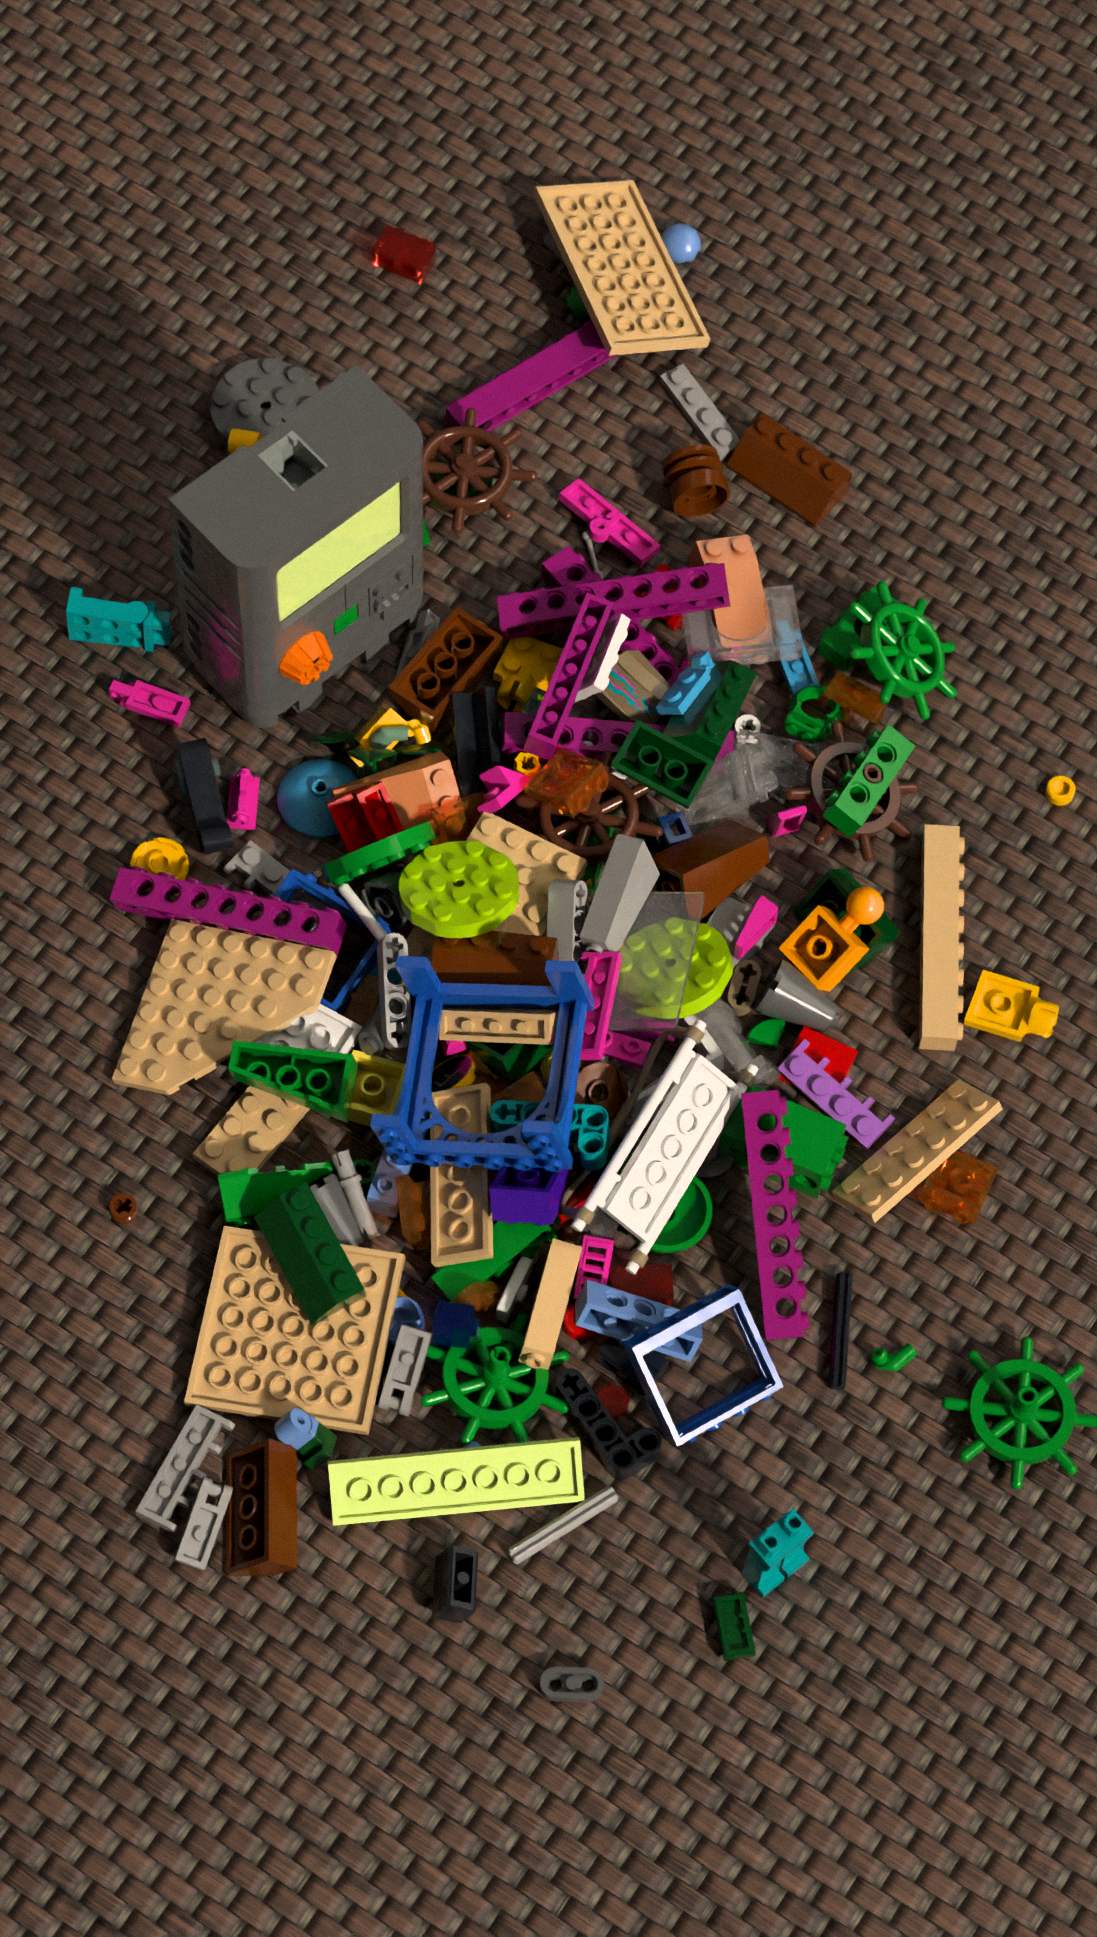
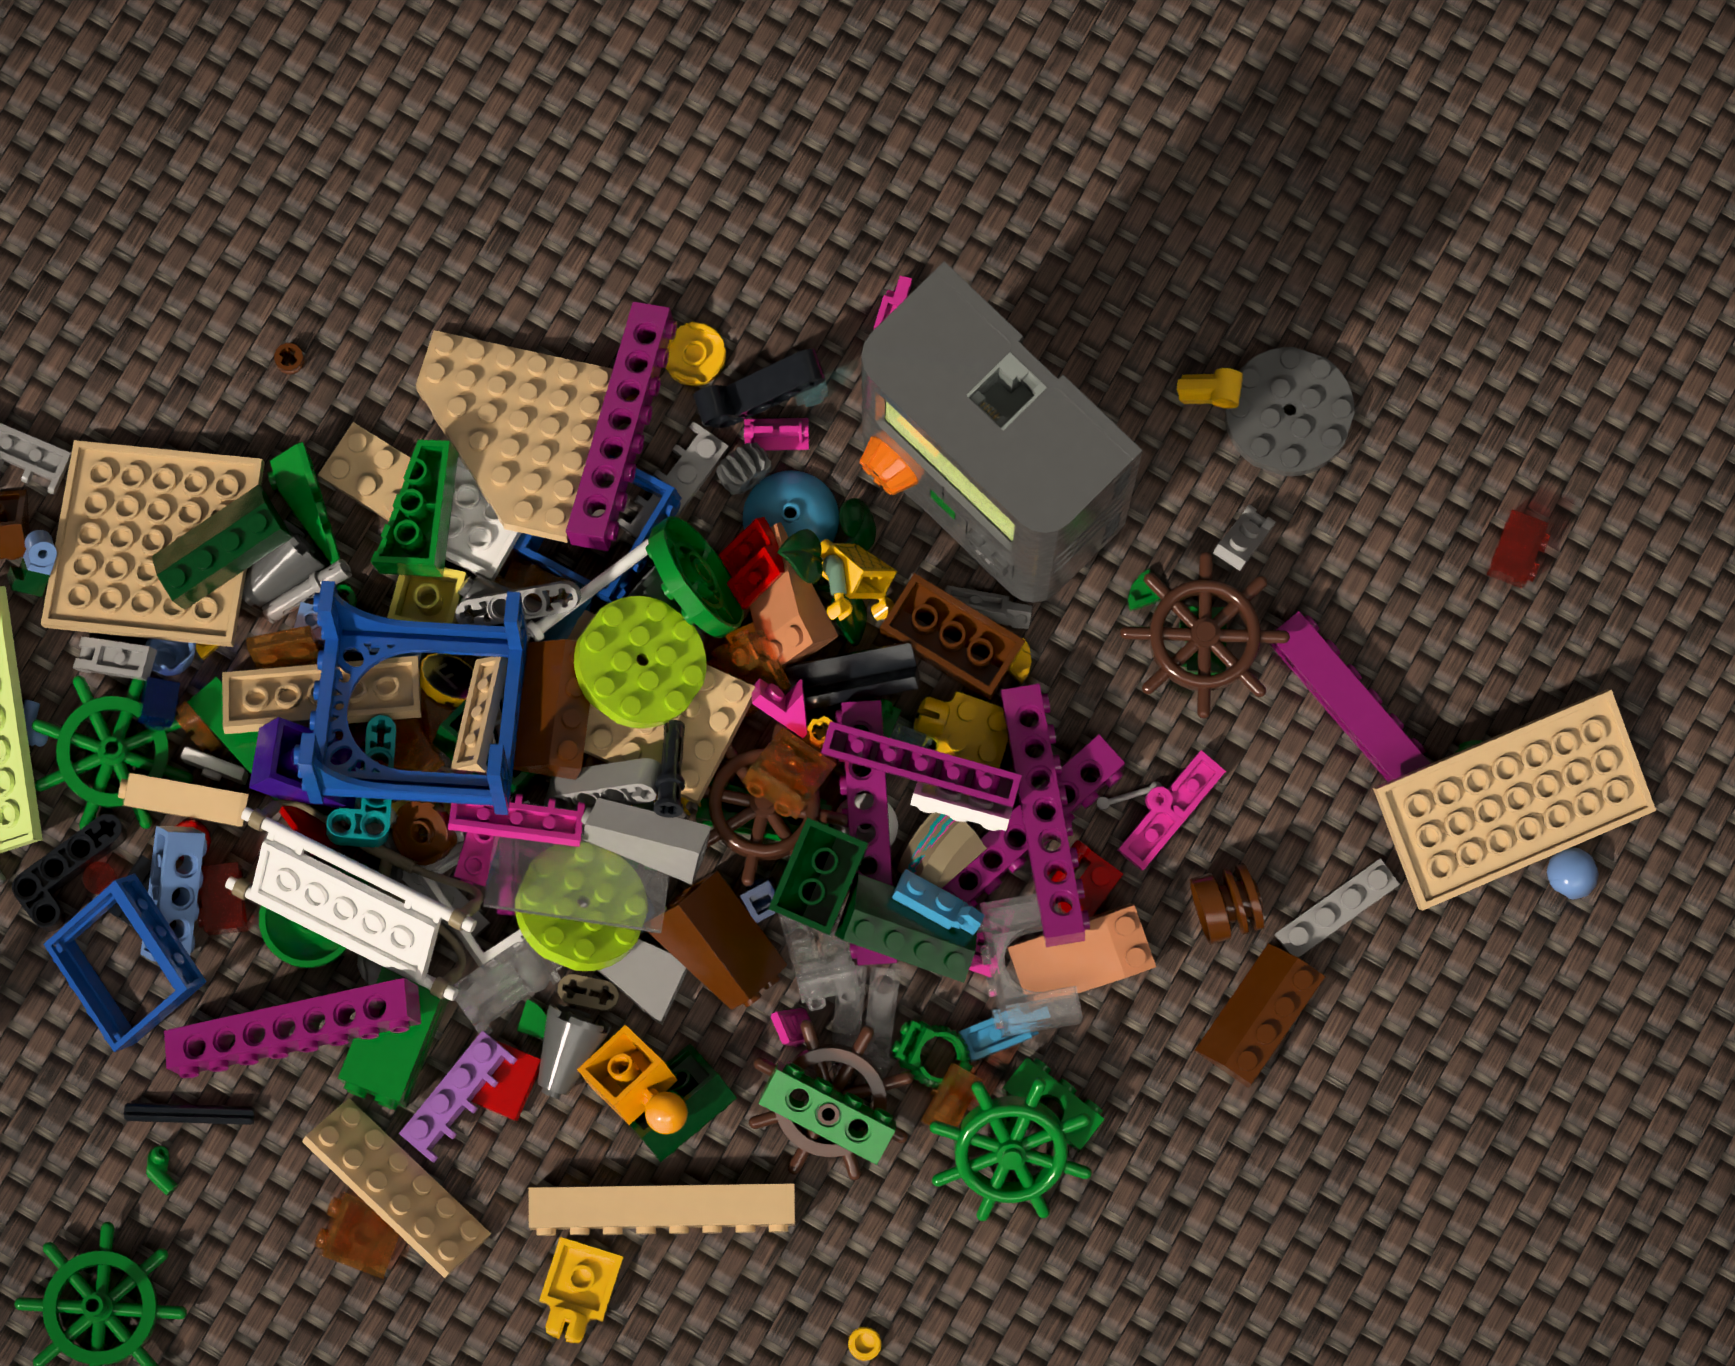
camera: 90 degrees right, 15 degrees up
teal hips [66,587,172,652] -> none
dark pink slope [573,1234,615,1299] -> none
white bush [734,714,761,744] -> none
dark pink slope [734,895,778,960] -> none
none -> black pin [653,720,685,818]
none -> dark grey gear [716,442,772,495]

